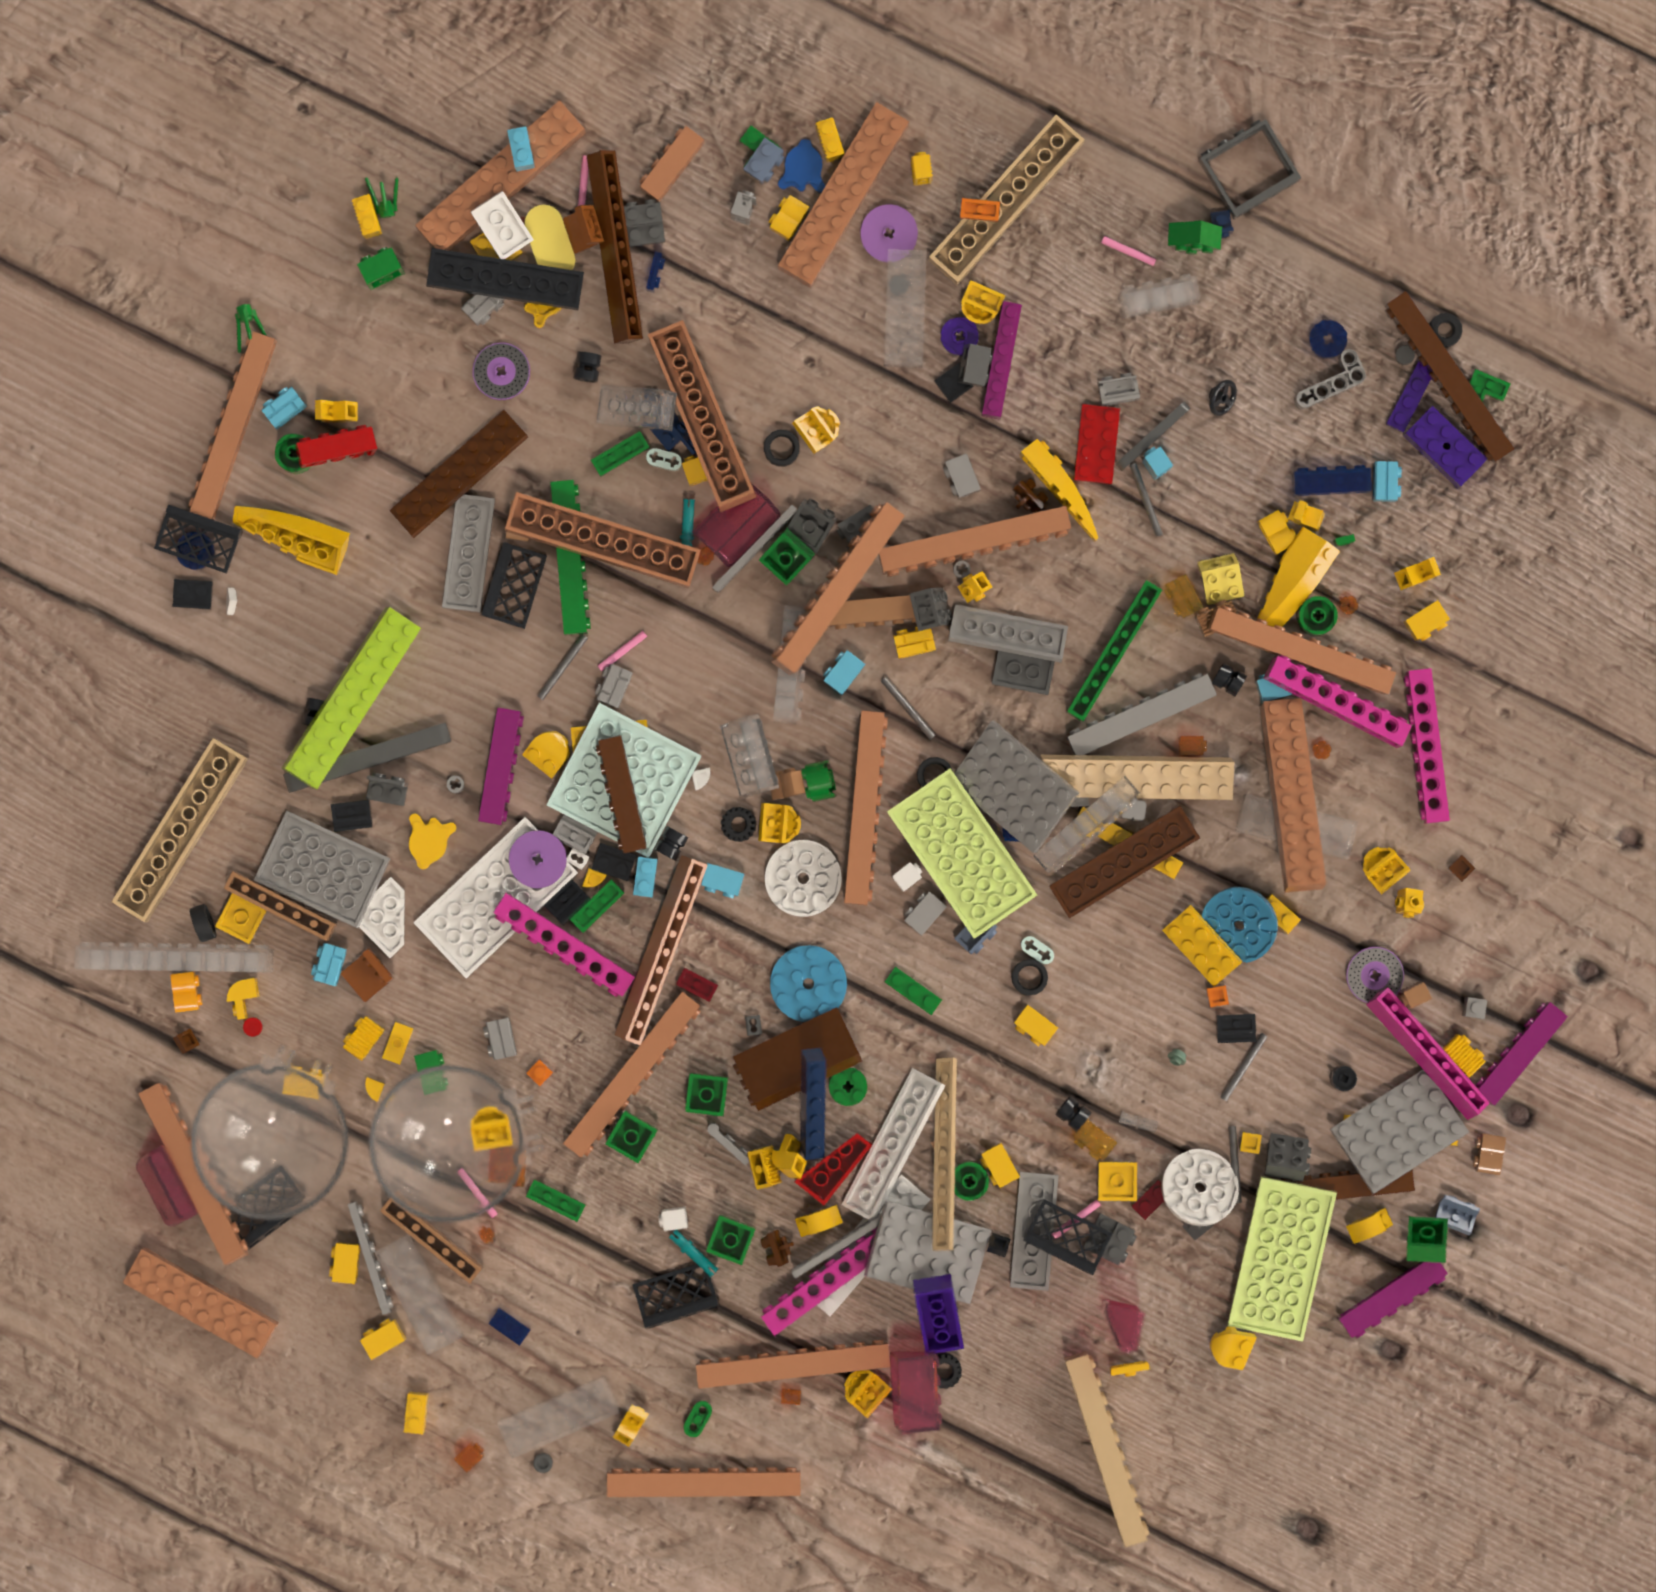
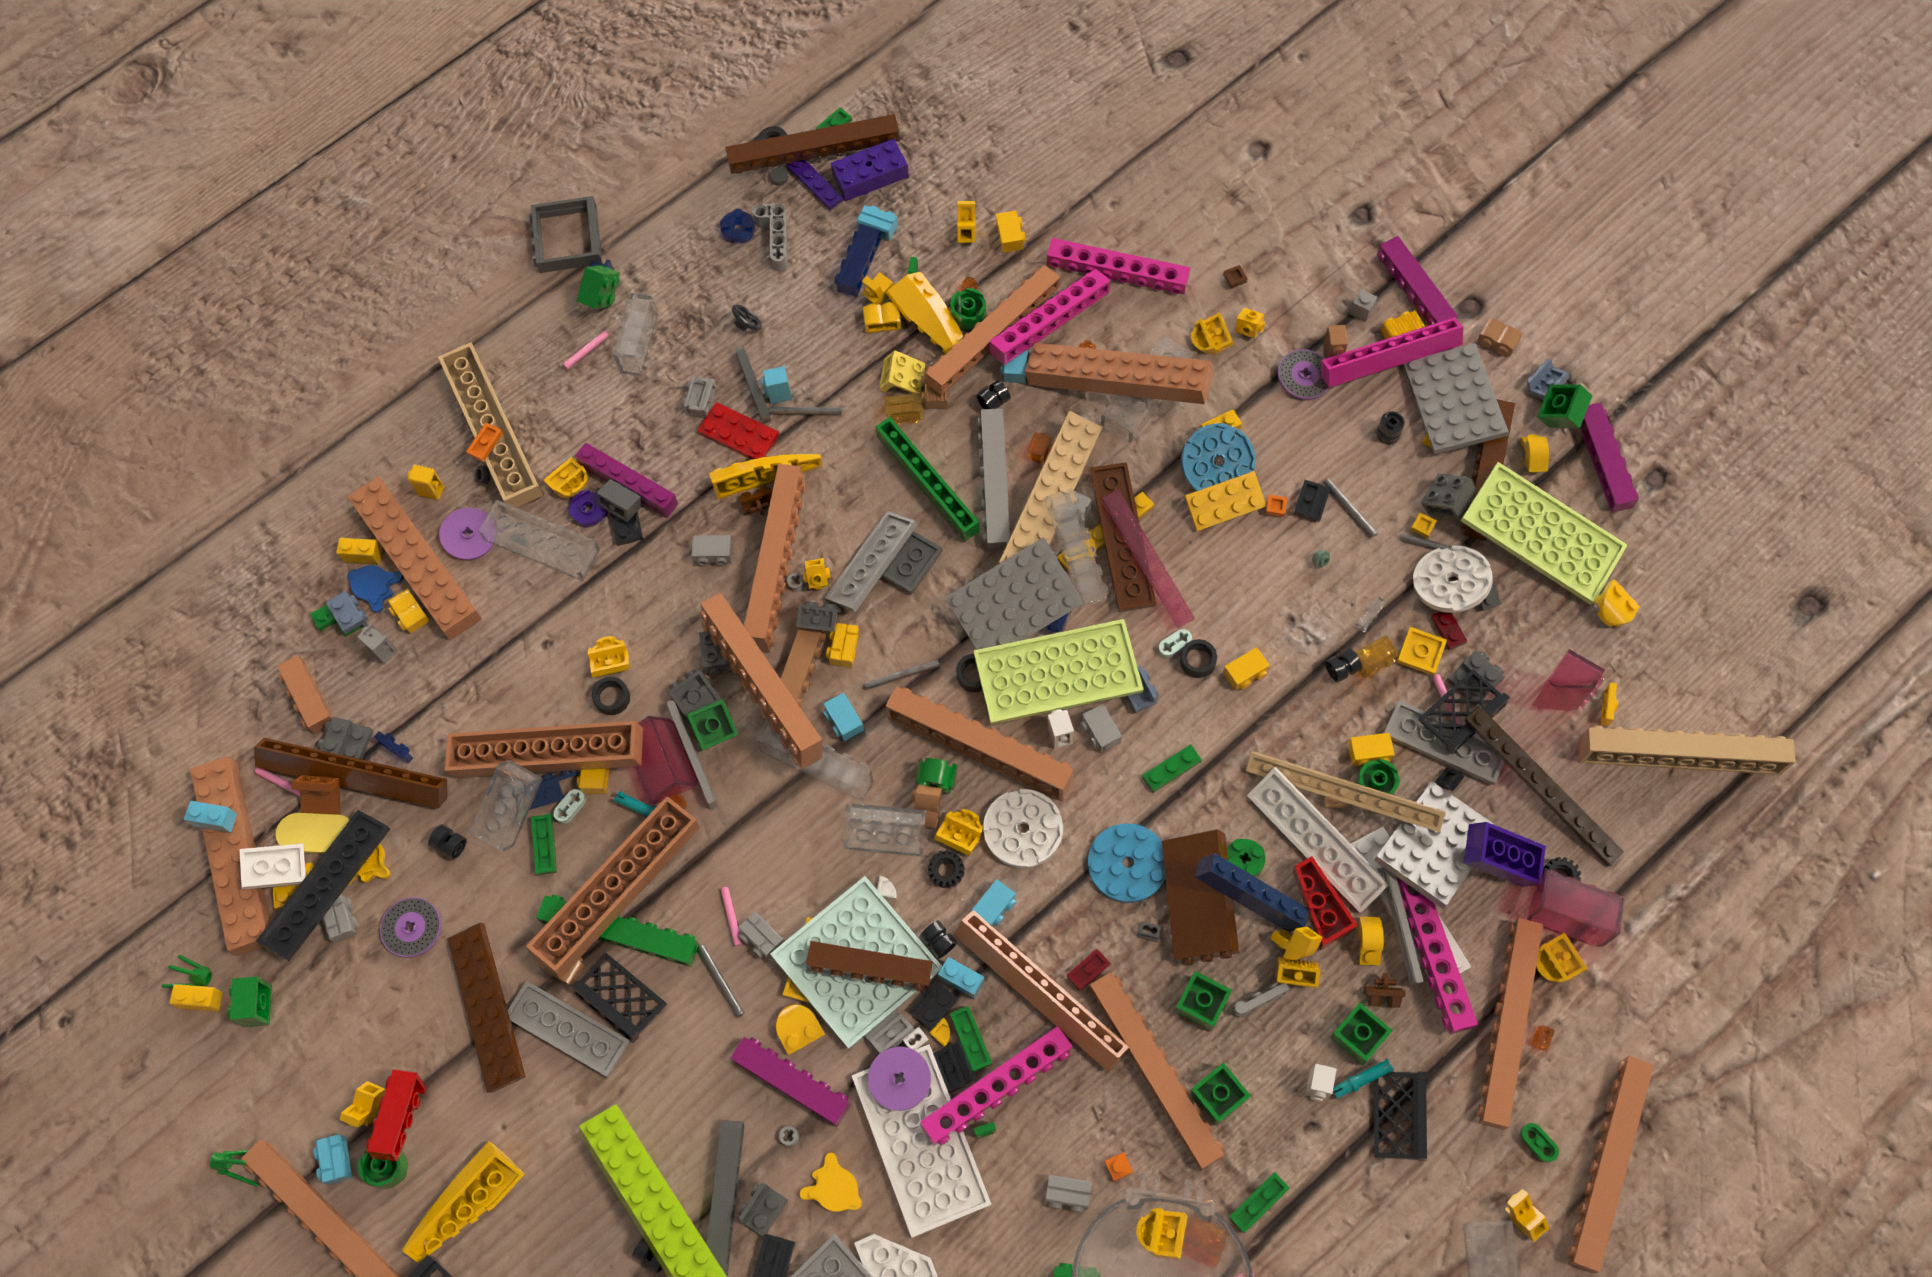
camera: 60 degrees left, 20 degrees down
none -> black tile [475,466,491,484]
none -> green tile [974,1122,996,1139]
none -> clear pink tile [1102,490,1195,629]
none -> dark brown plate [1464,706,1624,866]

